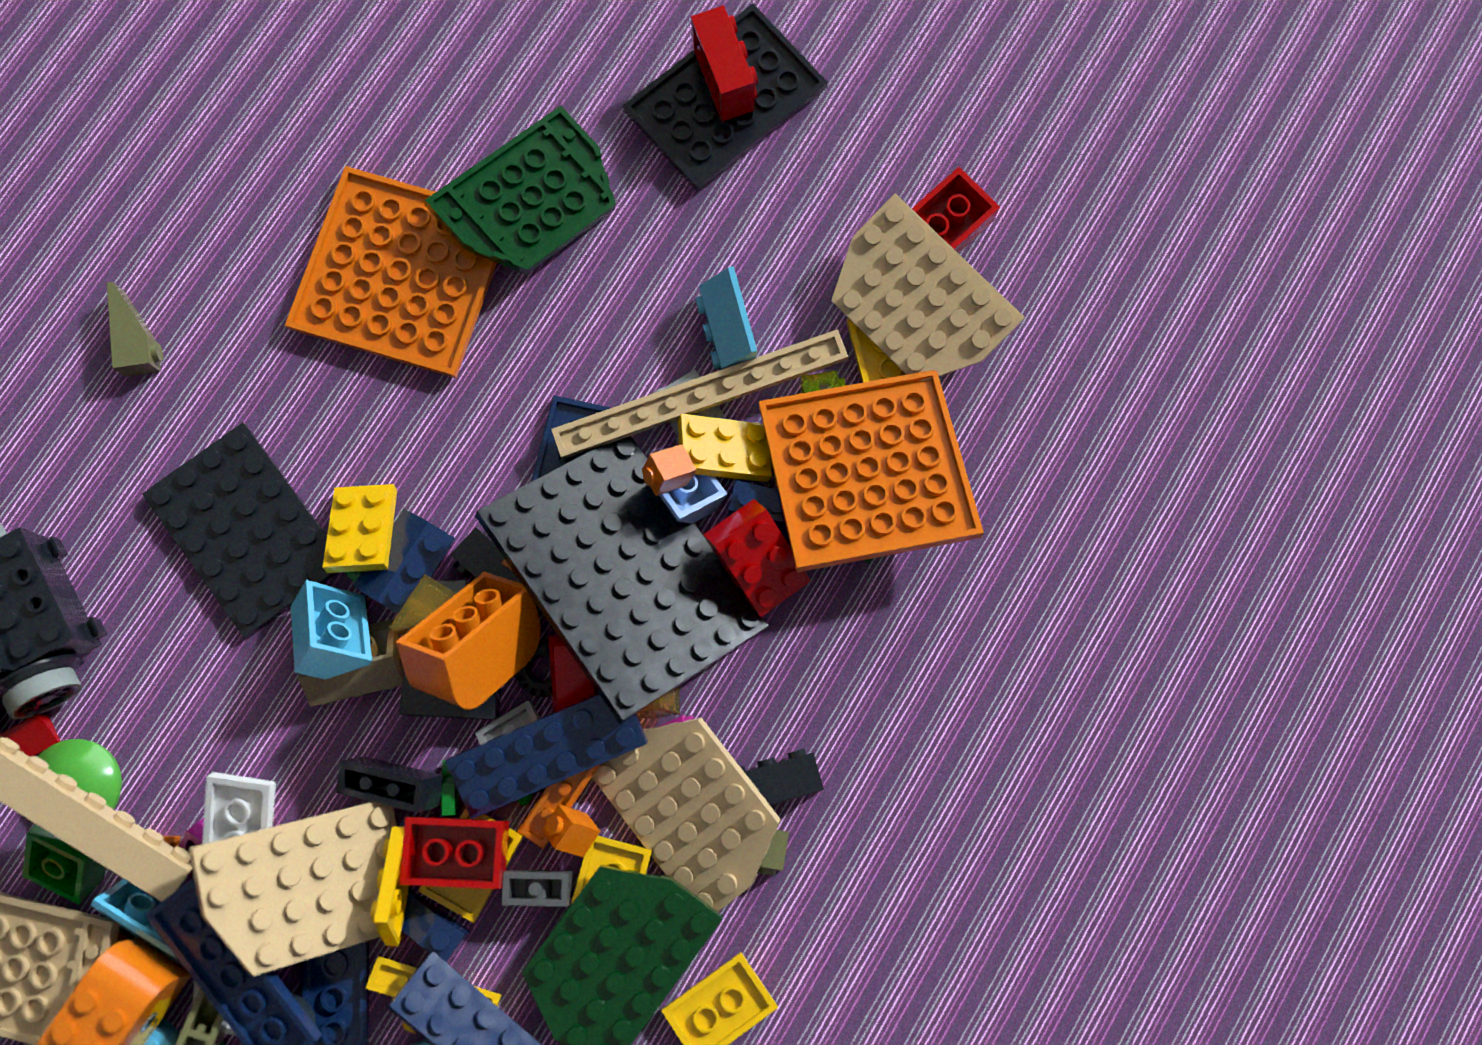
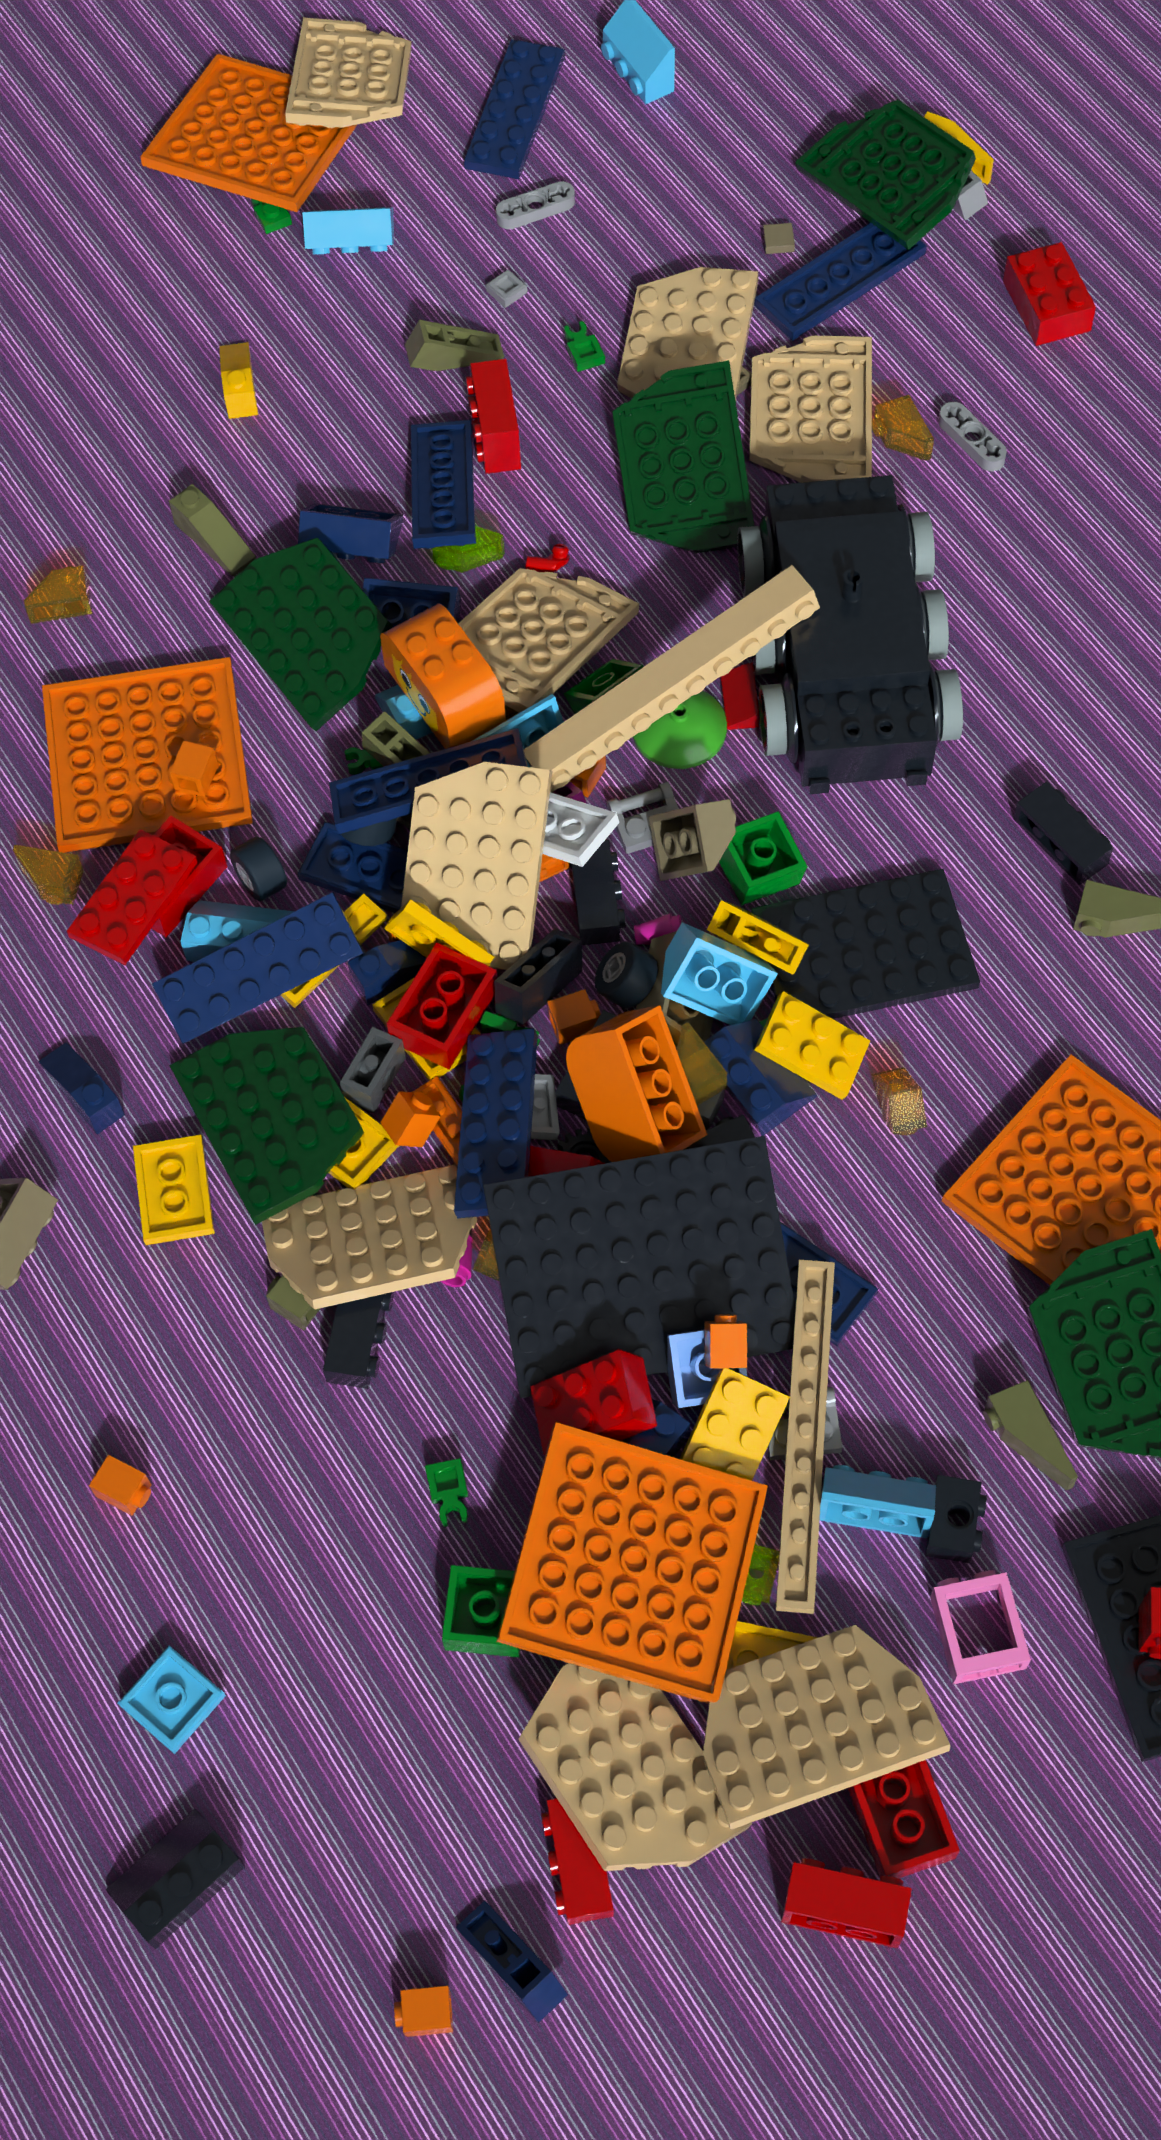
camera: 120 degrees right, 15 degrees down
none -> orange brick [89,1455,151,1516]
none -> black slope [105,1809,245,1950]
none -> medium azure plate [117,1645,226,1754]
none -> orange brick [394,1986,454,2037]
none -> green plate [425,1458,468,1527]
none -> green brick [442,1565,520,1657]
none -> dark blue slope [456,1900,568,2023]
none -> tan plate [518,1663,752,1871]
none -> red brick [541,1798,614,1925]
none -> orange brick [547,989,601,1045]
none -> black brick [571,840,626,945]
none -> black wheel [595,941,658,1008]
none -> light grey plate [606,782,679,854]
none -> dark pink cone [634,913,682,945]
none -> dark tan slope [649,799,736,881]
none -> yellow slope [707,900,809,975]
none -> green brick [719,811,808,906]
none -> red brick [781,1858,912,1948]
none -> clear yellow slope [871,1067,927,1135]
none -> black brick [925,1475,987,1563]
none -> bright pink window [930,1570,1031,1684]
none -> olive slope [983,1380,1078,1491]
none -> black brick [1013,781,1113,885]

